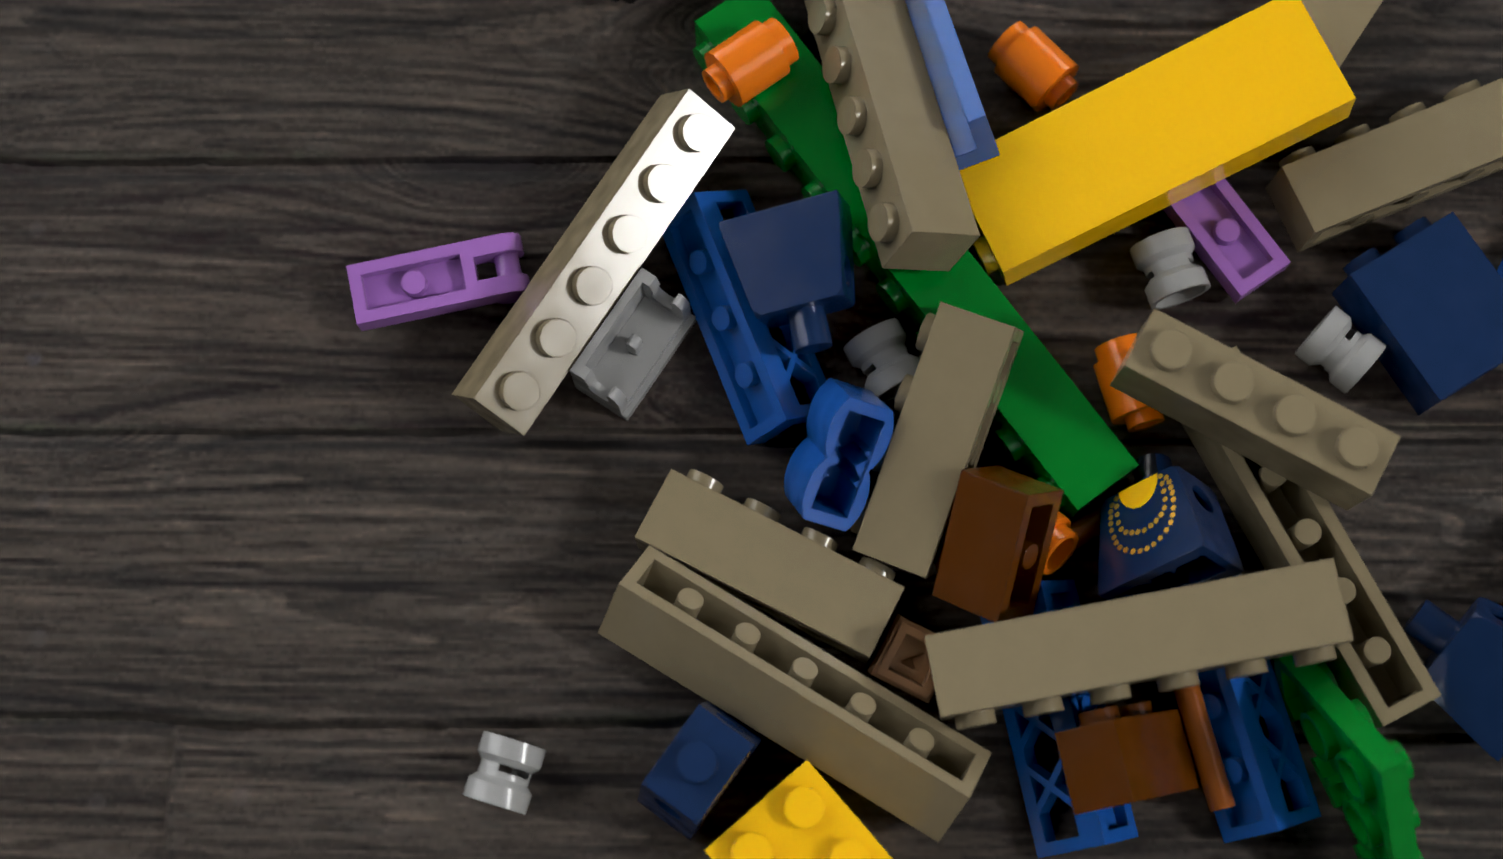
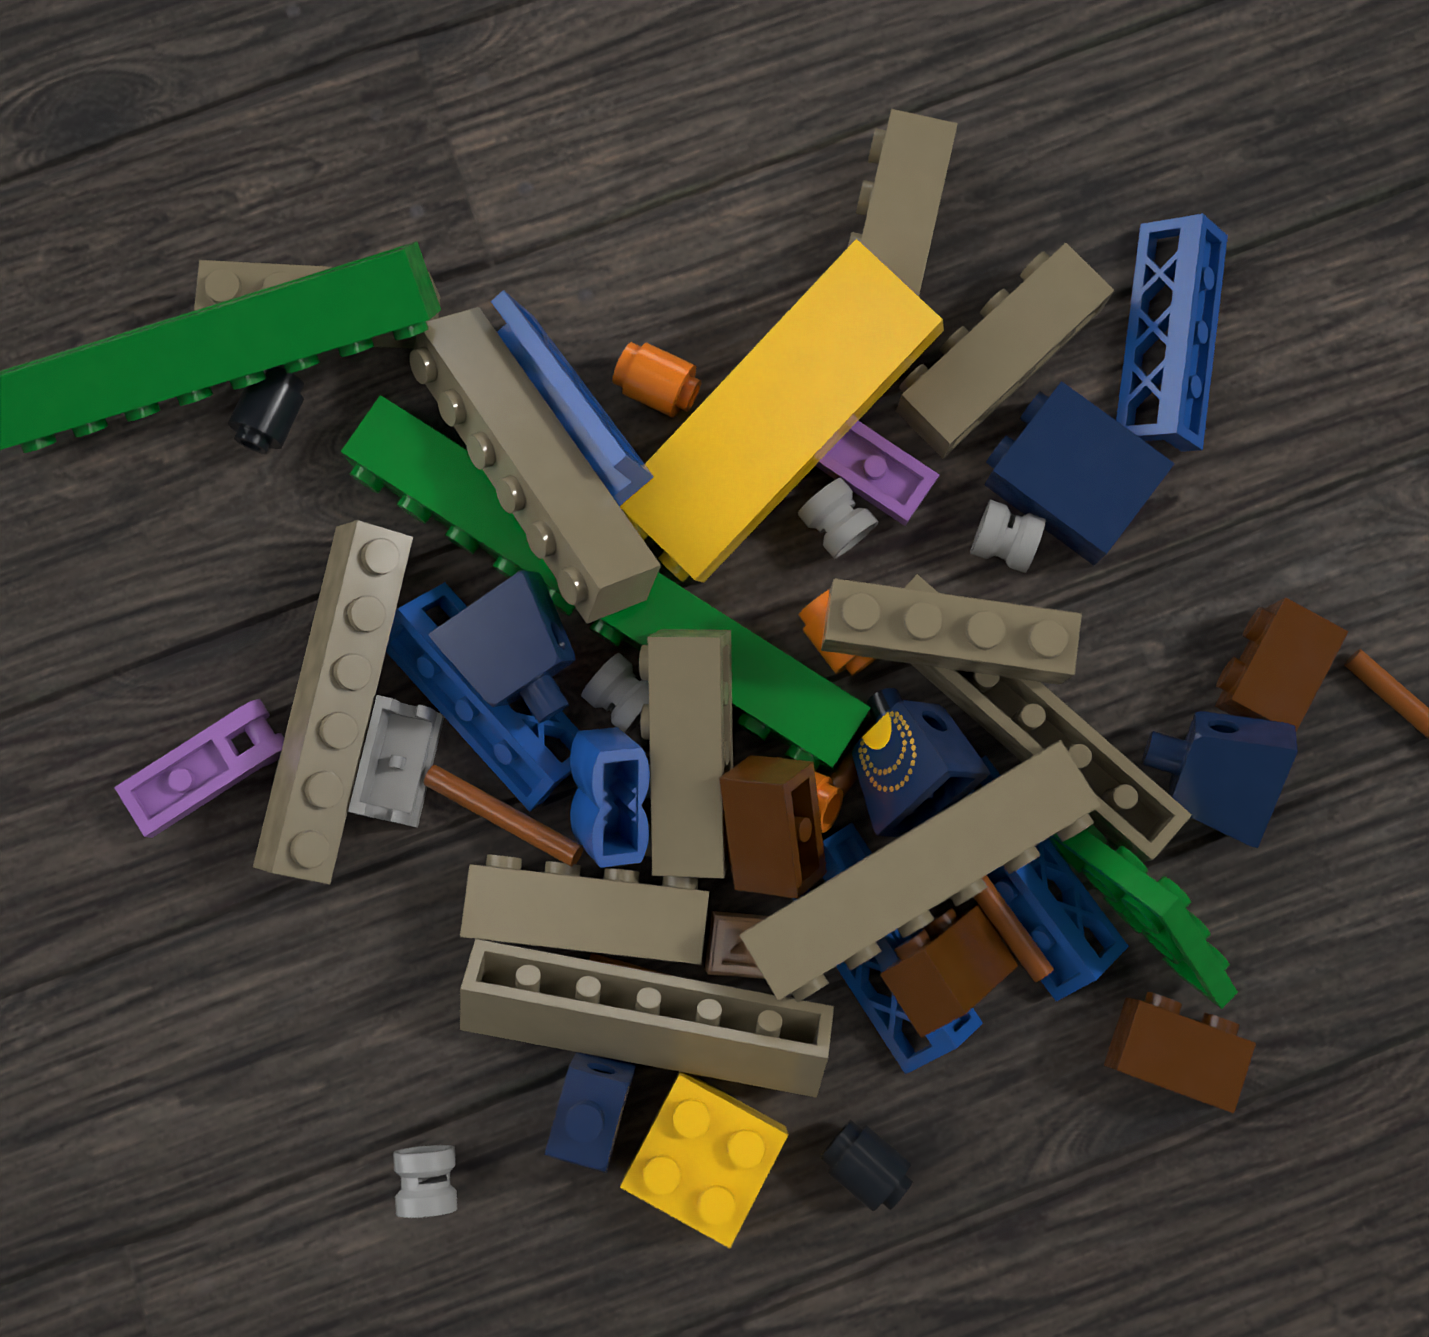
camera: 20 degrees left, 5 degrees up
orange brick [702,17,799,107] -> none
none -> dark orange bar [423,765,584,867]

